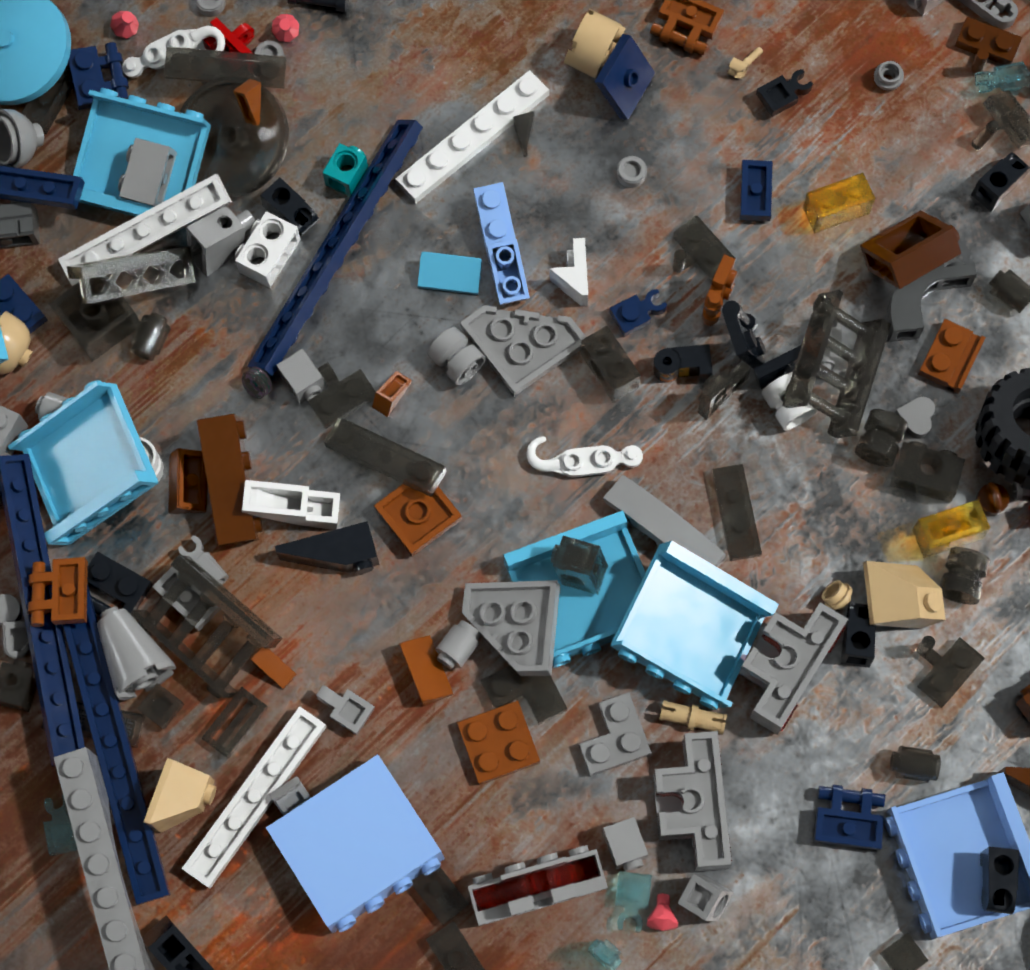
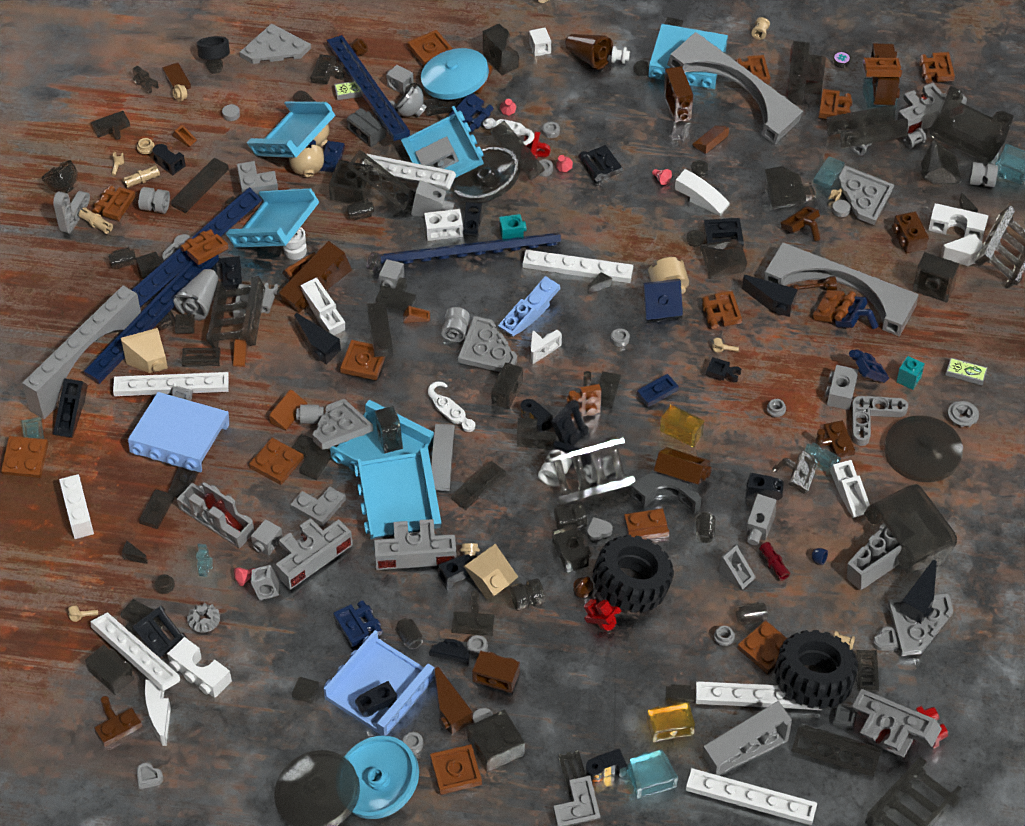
camera: 50 degrees right, 20 degrees down
dark orange piece [233,79,261,126] -> none
light grey plate [316,685,375,735] -> none
medium azure slope [418,252,482,295] -> none
dark blue plate [609,289,667,337] -> none
clear light blue plate [615,871,652,933] -> none
tan pin [659,700,727,735] -> none
clear yellow brick [912,499,991,558] -> none
none -> black tile [429,639,470,664]
none -> light grey tile [467,635,488,657]

